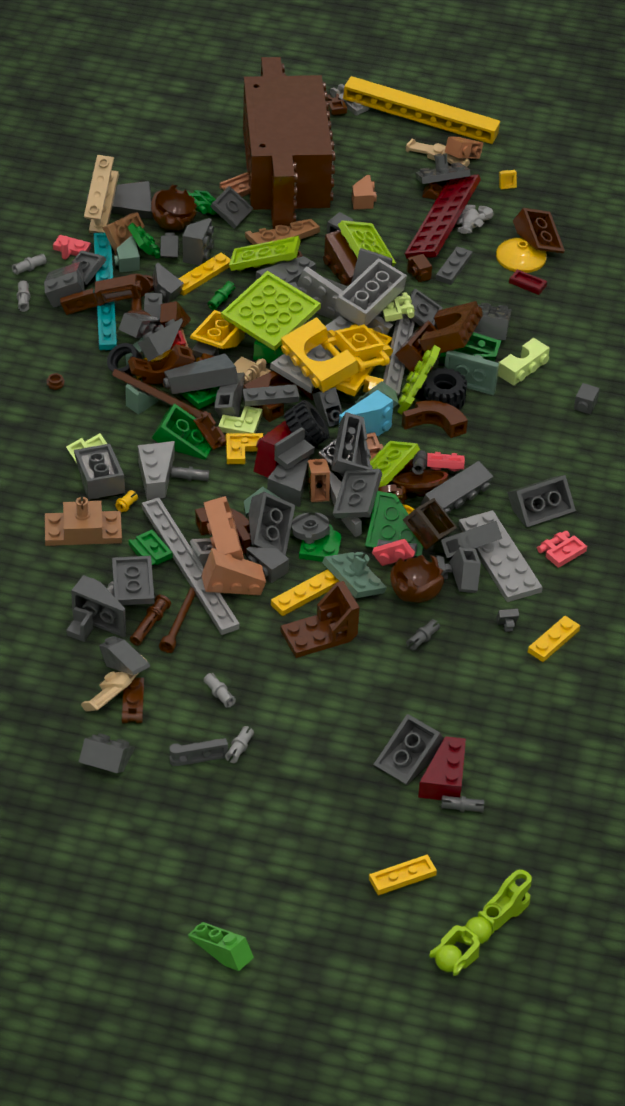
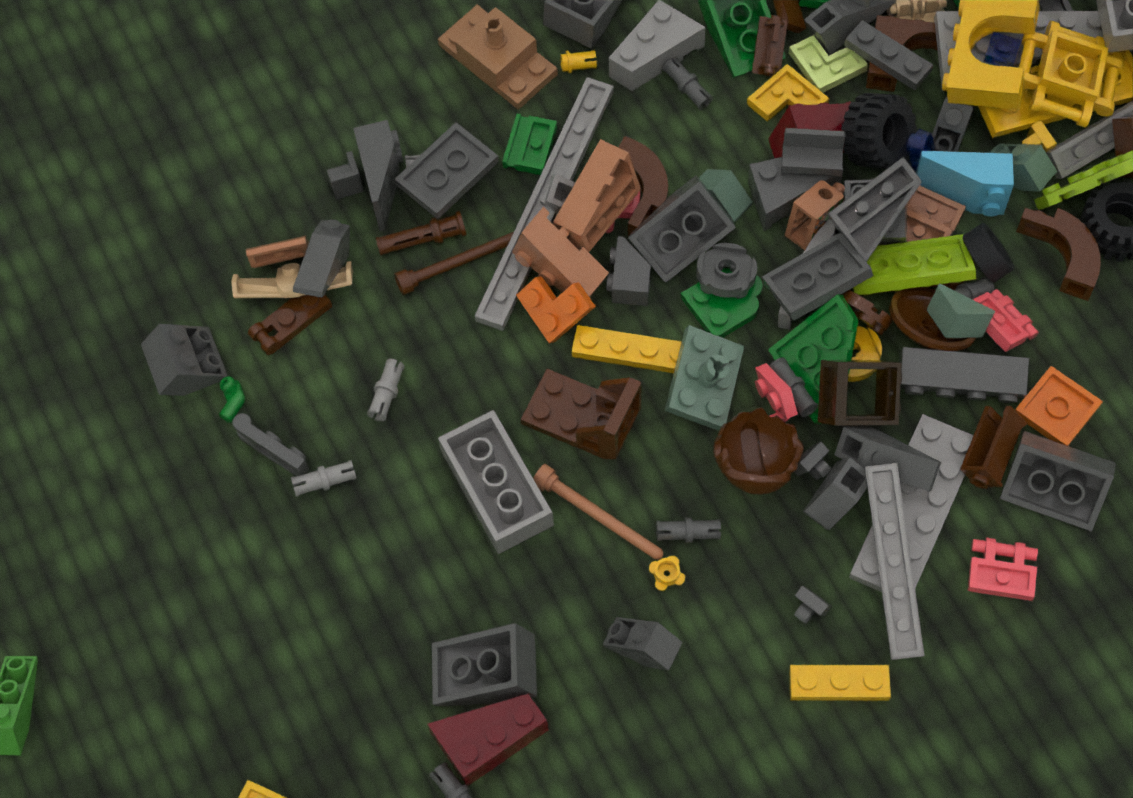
camera: 55 degrees right, 20 degrees up
none -> green arm [219,376,245,423]
none -> nougat slope [246,236,309,268]
none -> light grey brick [438,410,554,554]
none -> orange plate [516,276,596,343]
none -> nougat piece [533,464,664,560]
none -> dark grey slope [603,617,683,671]
none -> yellow plate [649,556,685,591]
none -> light grey tile [865,463,924,660]
none -> clear blue plate [907,129,935,171]
none -> sand green slope [927,283,995,338]
none -> reddish brown window [960,406,1027,489]
none -> black tyre [963,223,1015,283]
none -> clear blue plate [983,32,1021,67]
none -> orange plate [1015,366,1103,446]

